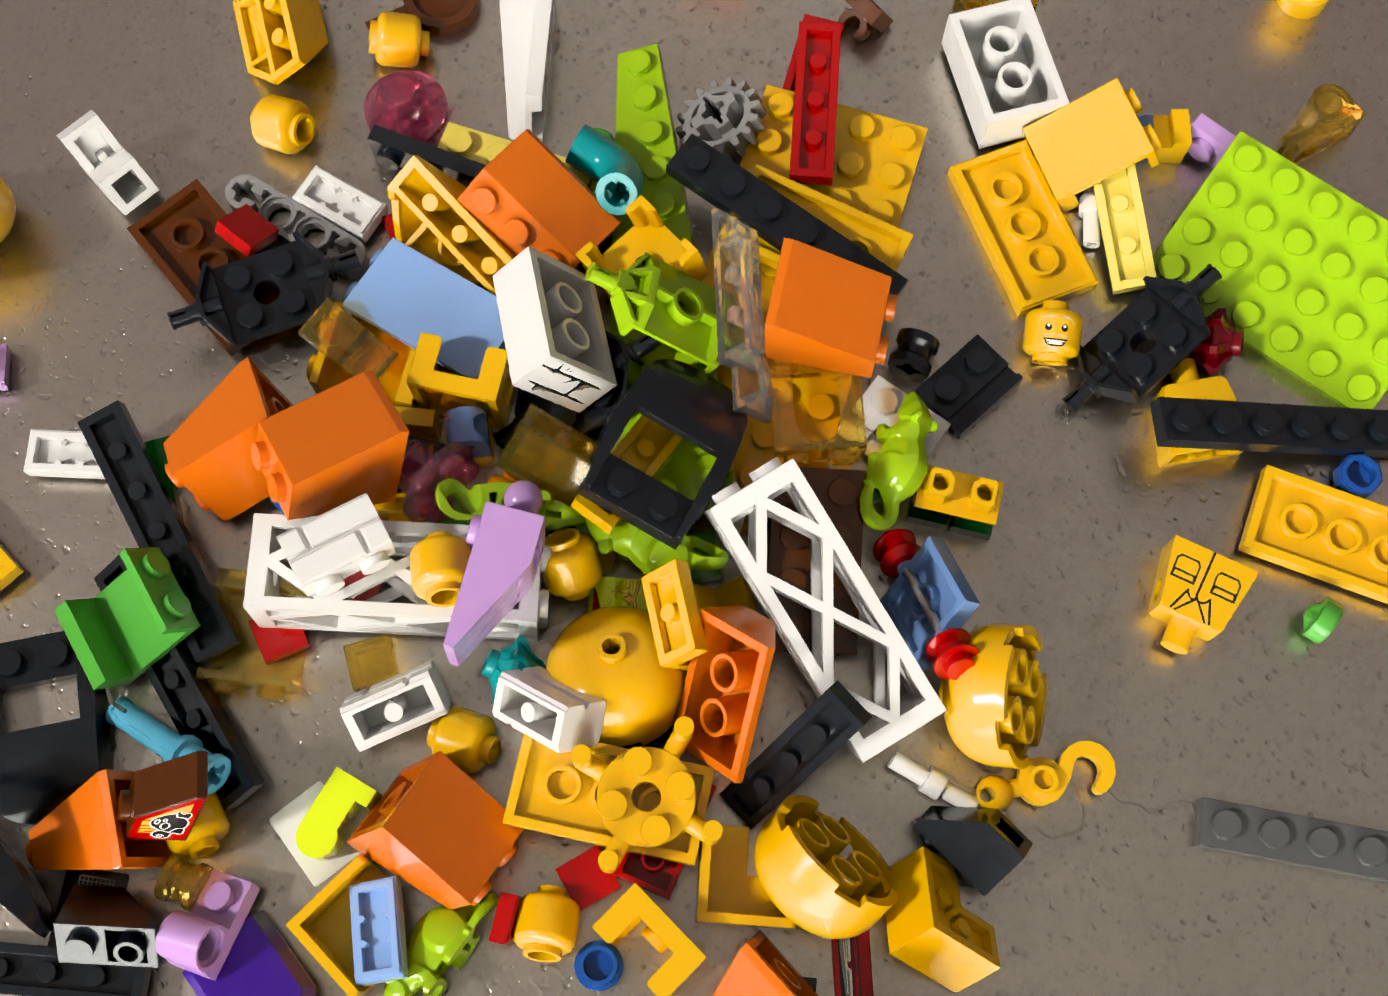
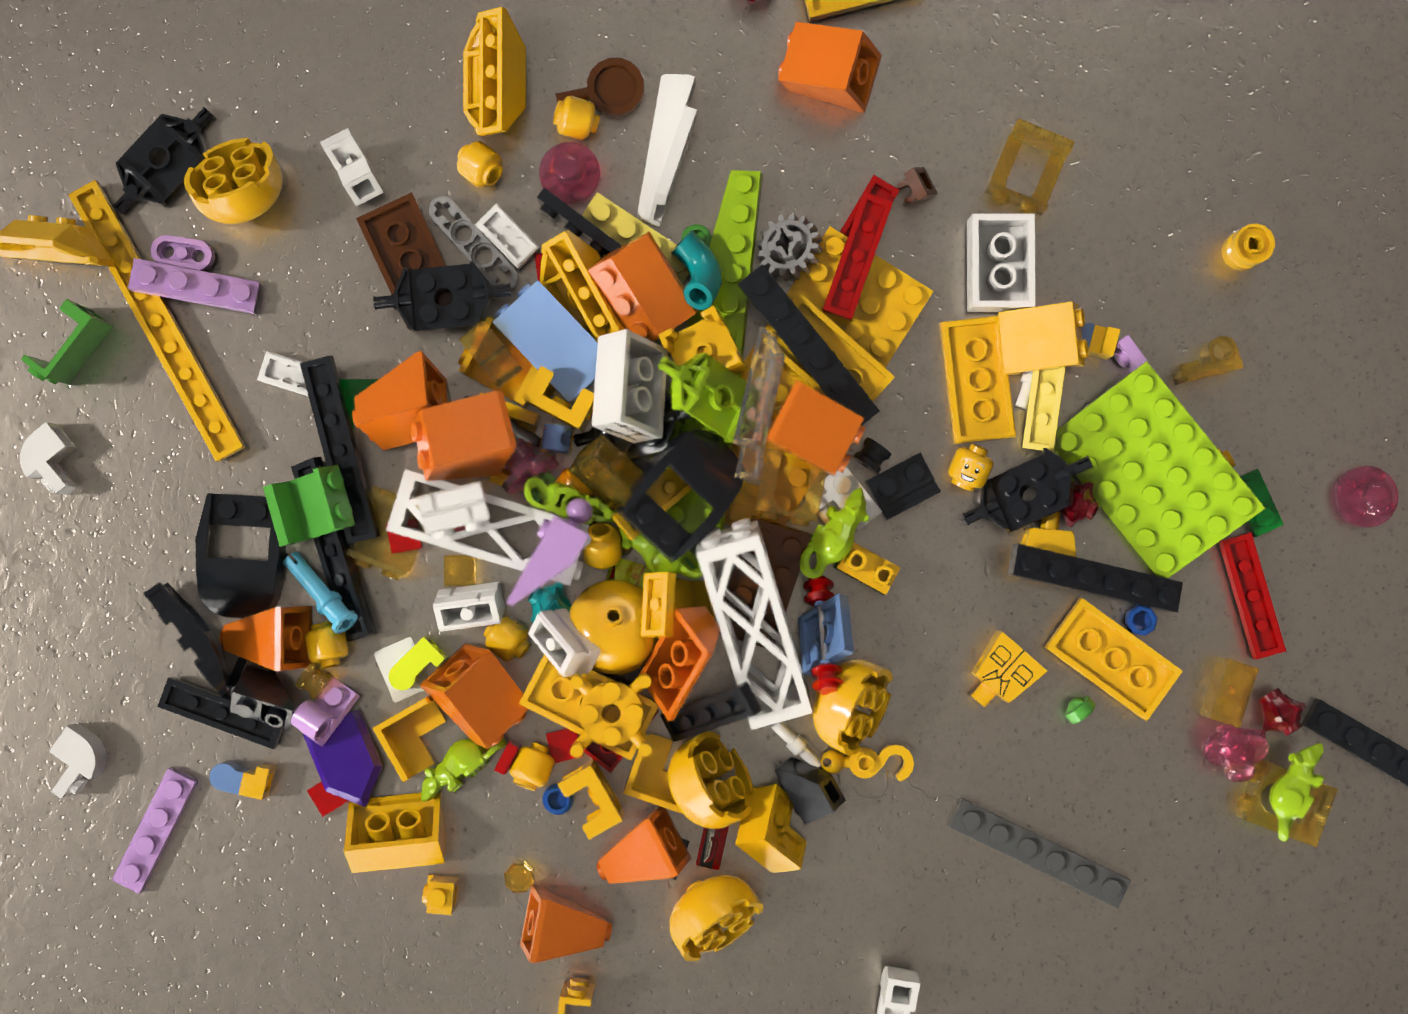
camera: 15 degrees right, 15 degrees up
reddish brown slope [117,751,208,841] -> none
red tile [214,204,279,257] -> none
light blue plate [349,876,409,987] -> none
yellow head [409,531,471,607] -> none

